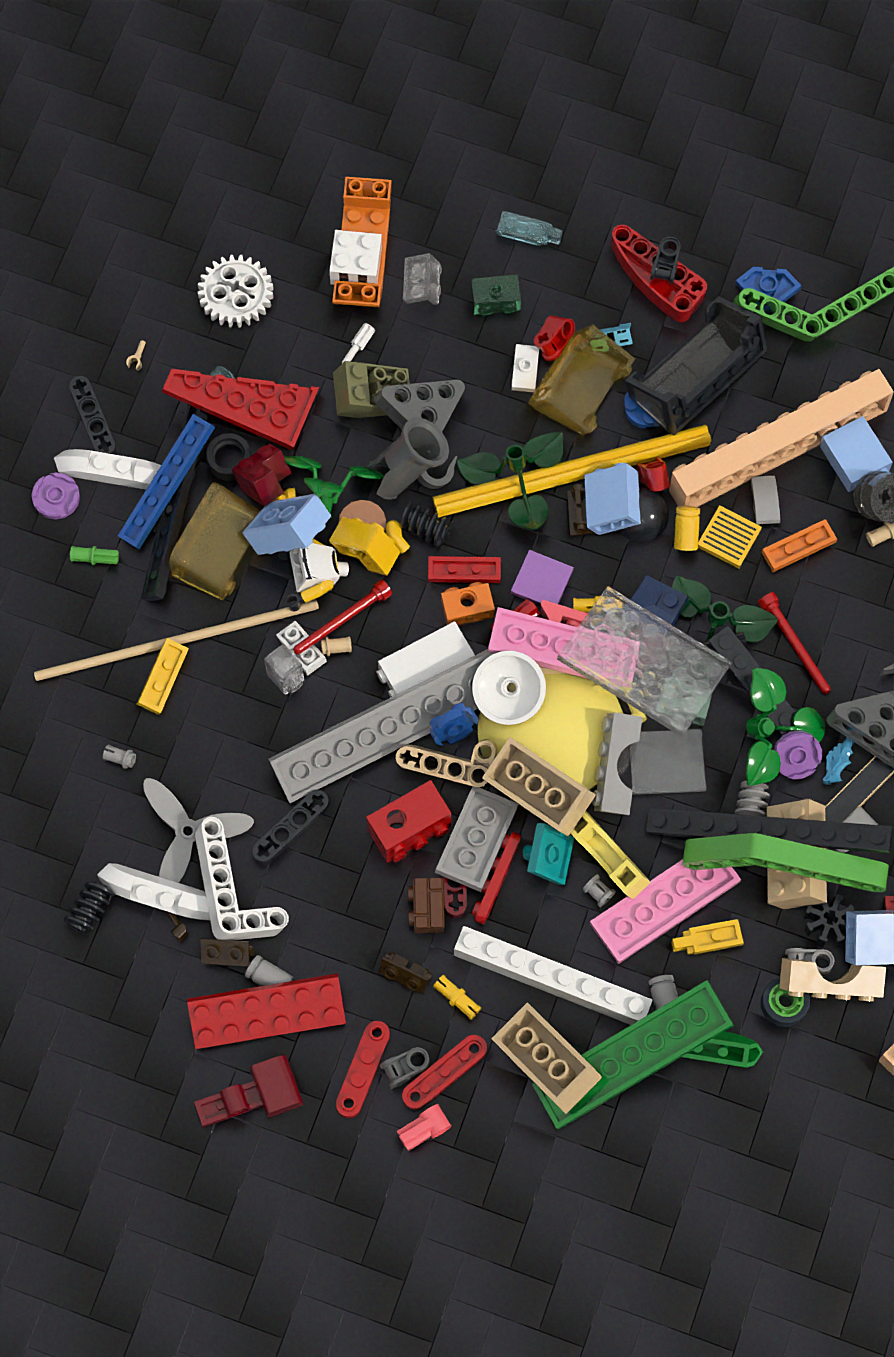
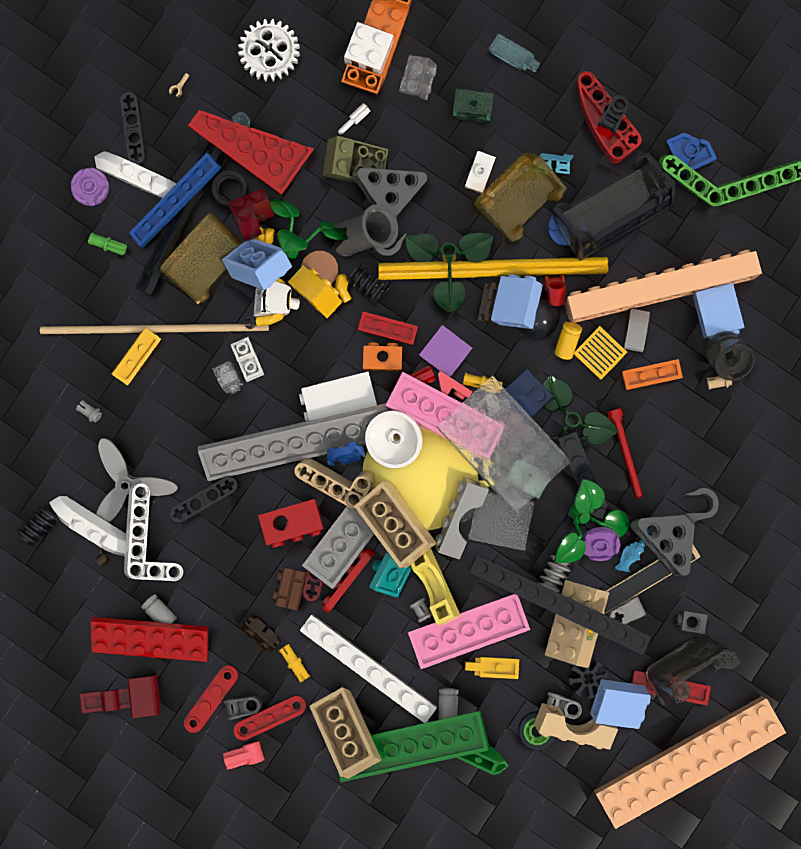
camera: 20 degrees right, 15 degrees up
dark brown hinge [201,938,254,967] -> none
red piece [293,579,392,654] -> none
tan pin [321,637,352,656] -> none
red piece [534,315,575,361] -> none
bright green beam [682,833,889,892] -> none

